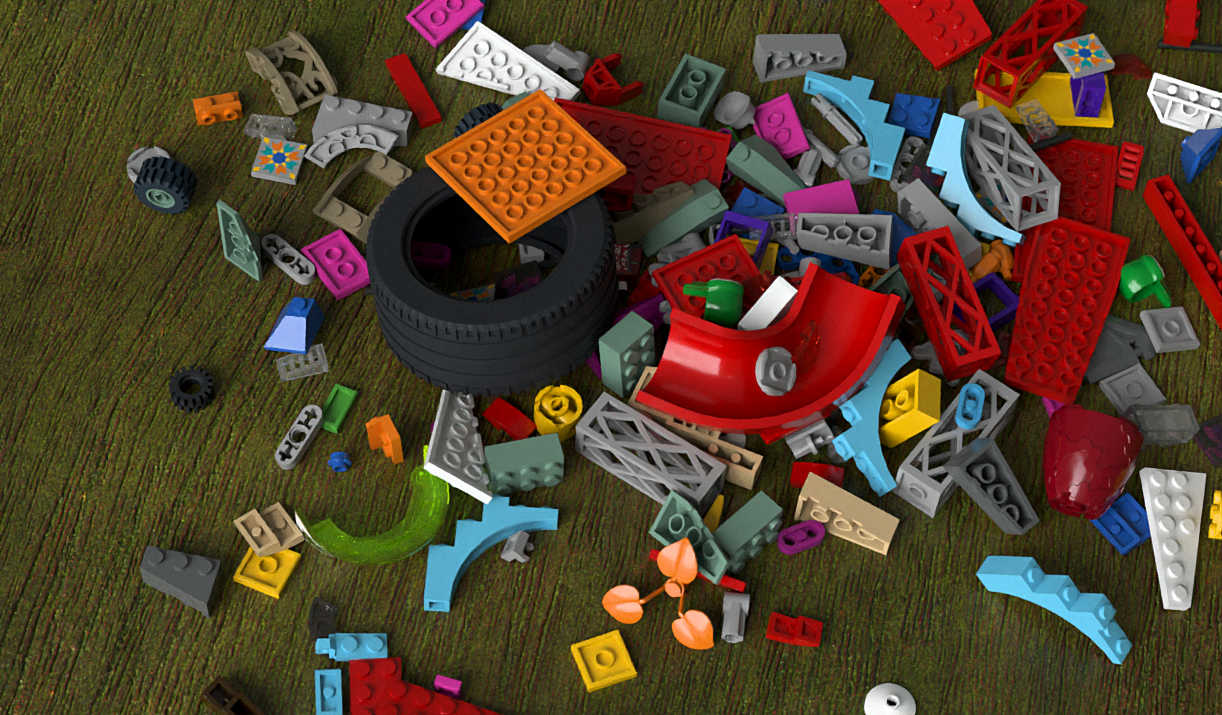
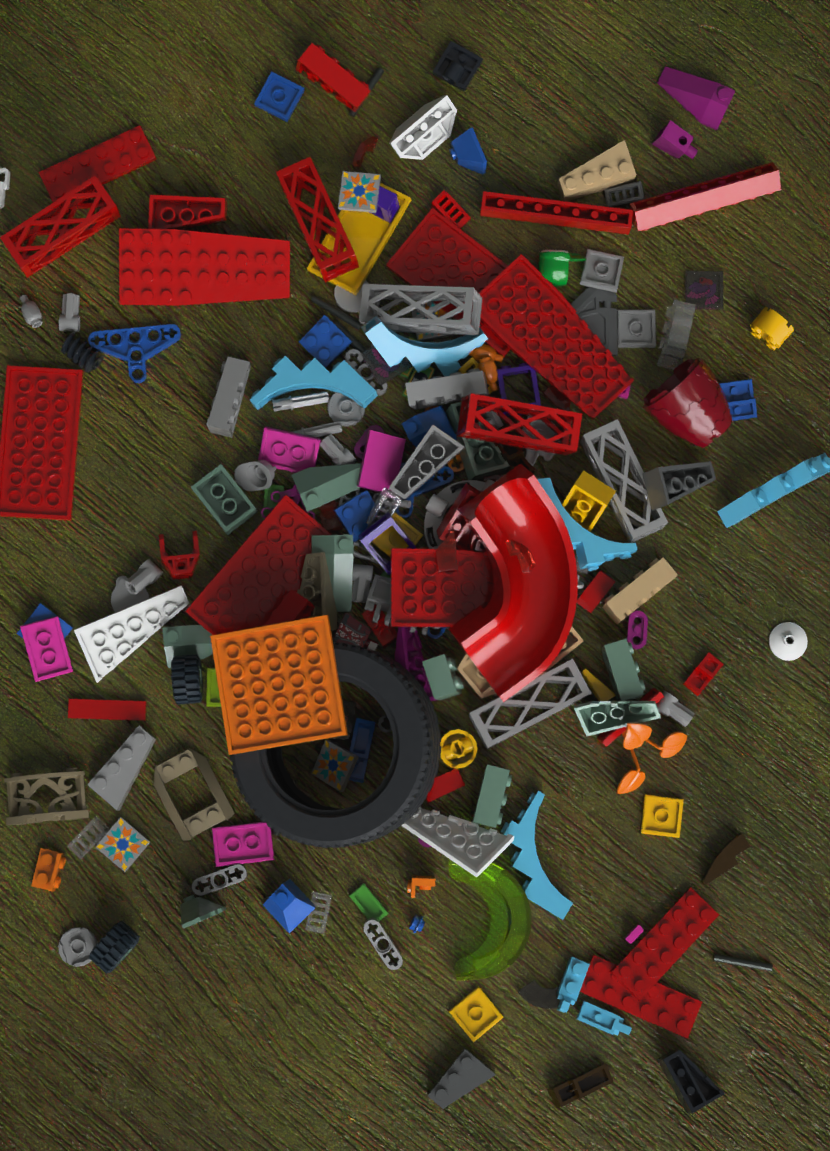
camera: 60 degrees left, 25 degrees up
black tyre [169,365,215,413] -> none
tan slope [233,502,305,557] -> none
light grey tile [304,124,399,169] -> none
magenta plate [411,241,452,269] -> none
light grey tile [501,530,534,563] -> none
green piece [683,278,744,328] -> none
white slope [737,276,798,331] -> none
light grey tile [755,347,796,396] -> none
dark azure plate [955,383,985,430] -> none
pearl dark grey bar [1013,131,1072,155] -> none
clear slope [1015,99,1058,142] -> none
white wing [1139,467,1206,610] -> none

